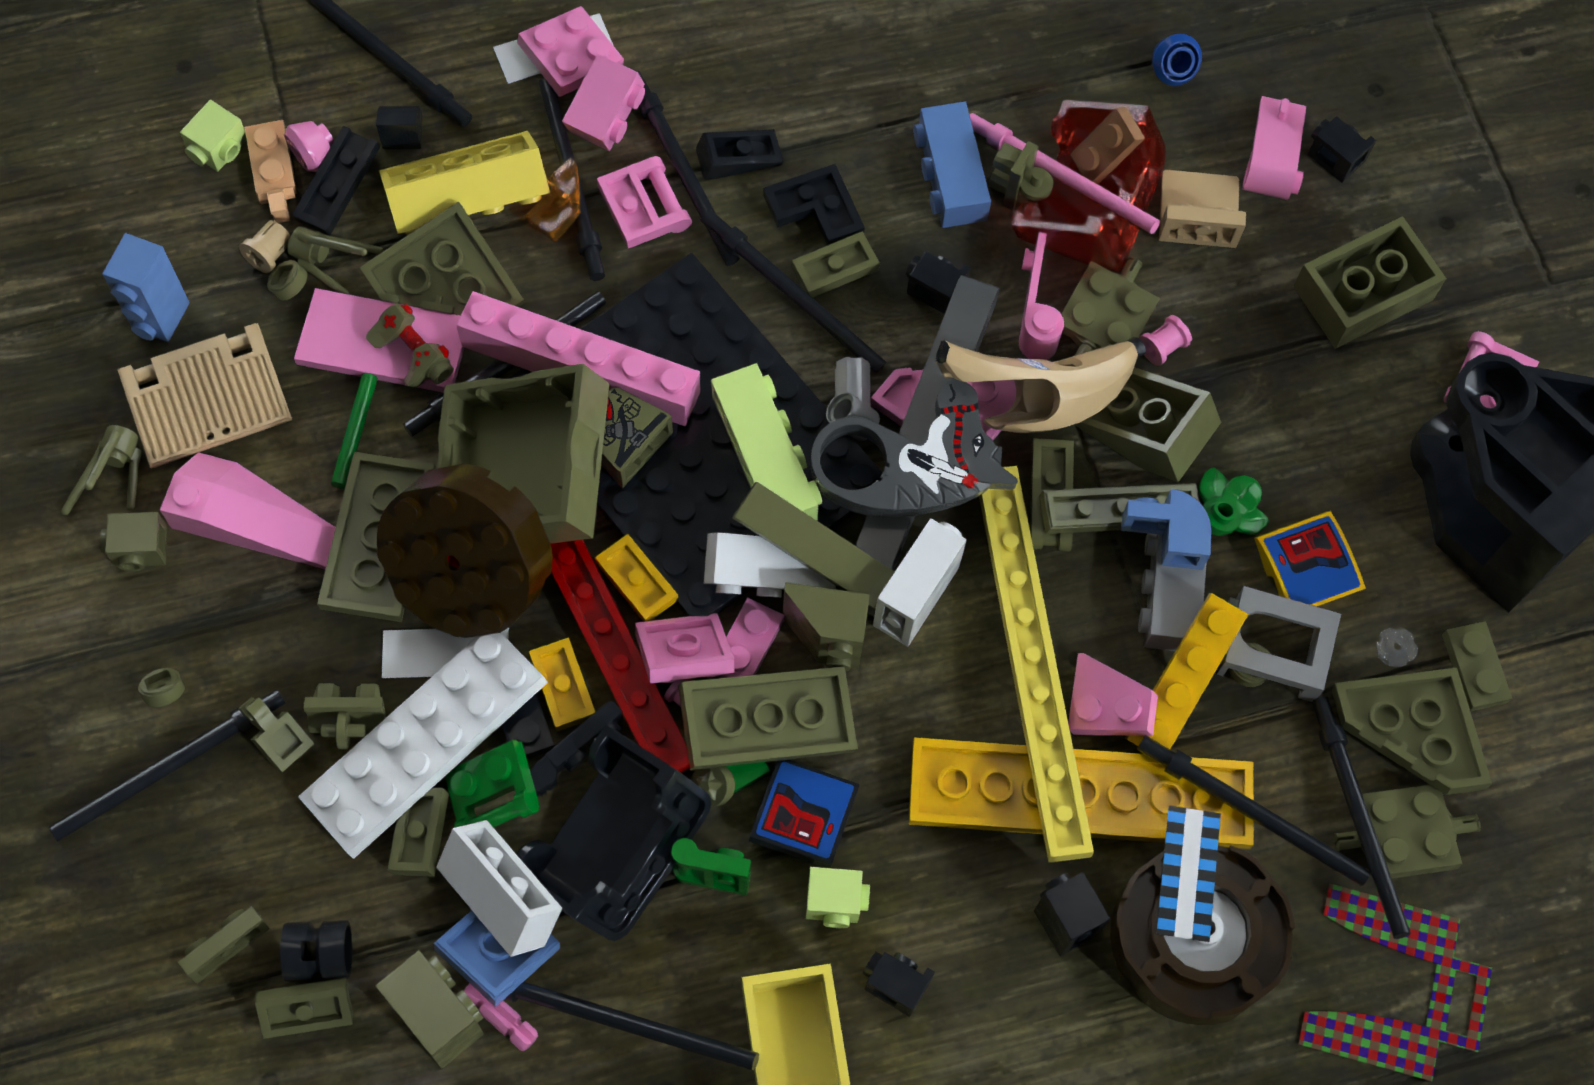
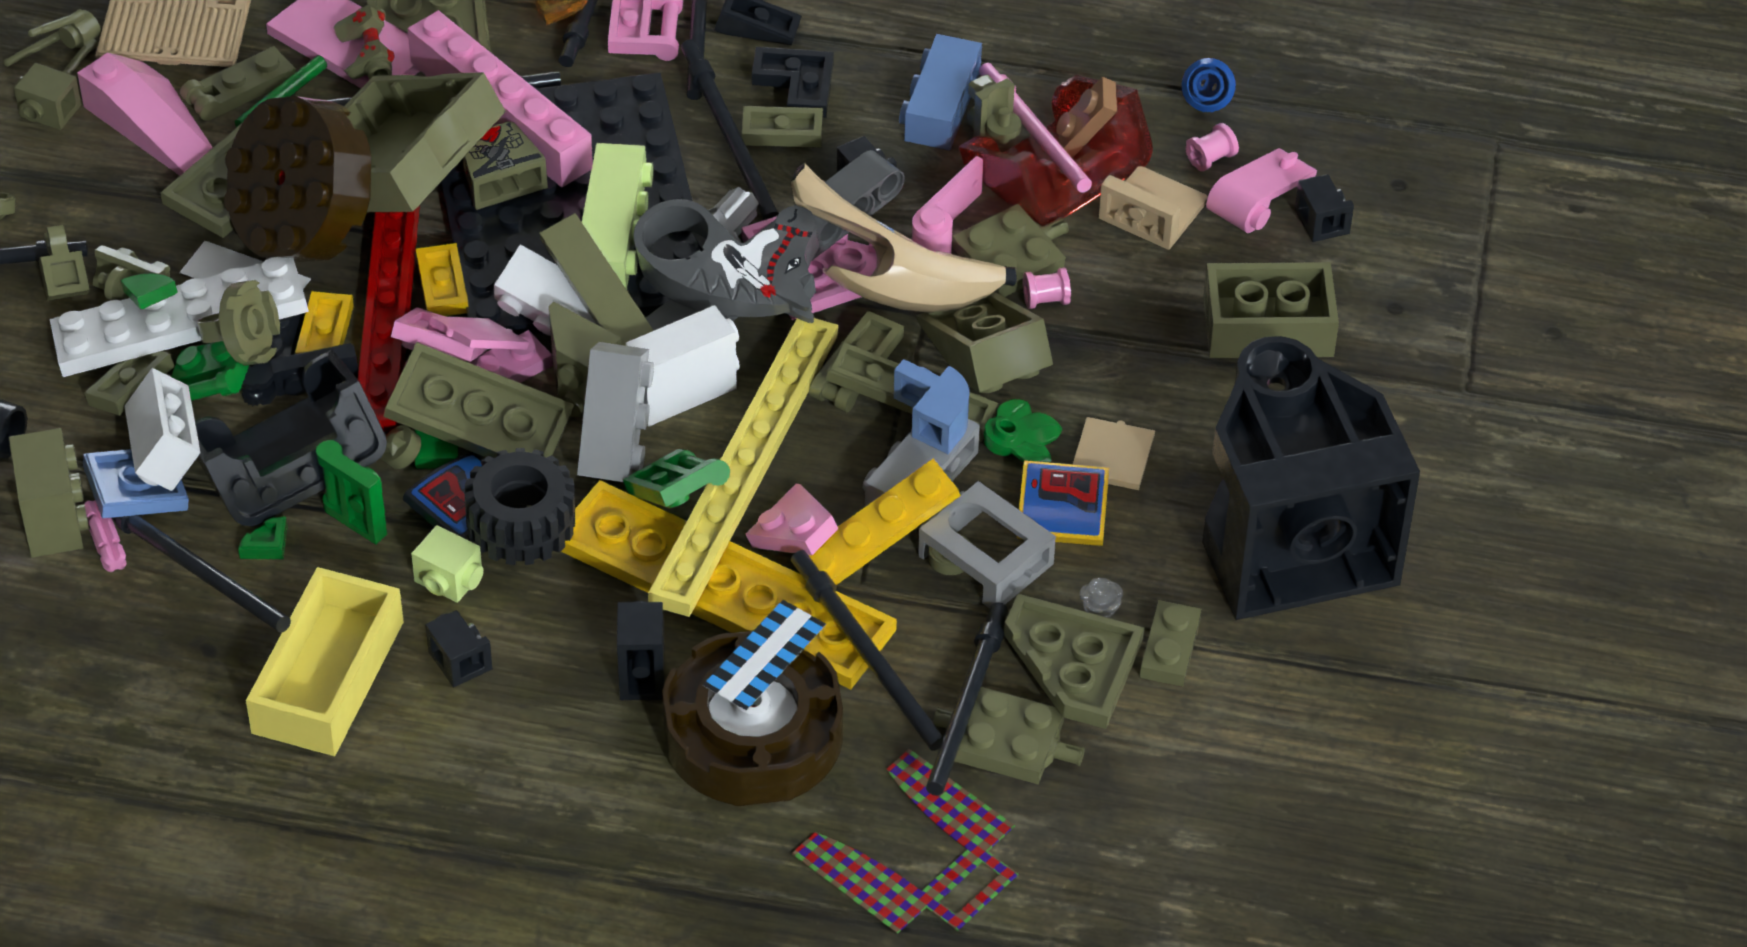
camera: 30 degrees right, 20 degrees down
none -> green tile [120,273,178,310]
none -> olive plate [180,46,295,121]
none -> olive tile [197,280,280,366]
none -> green tile [238,516,288,559]
none -> bright pink piece [429,316,529,350]
none -> black tyre [464,448,575,565]
none -> light grey brick [577,342,654,482]
none -> green plate [622,449,730,508]
none -> tan piece [1073,417,1155,490]
none -> bright pink bush [1186,123,1239,172]

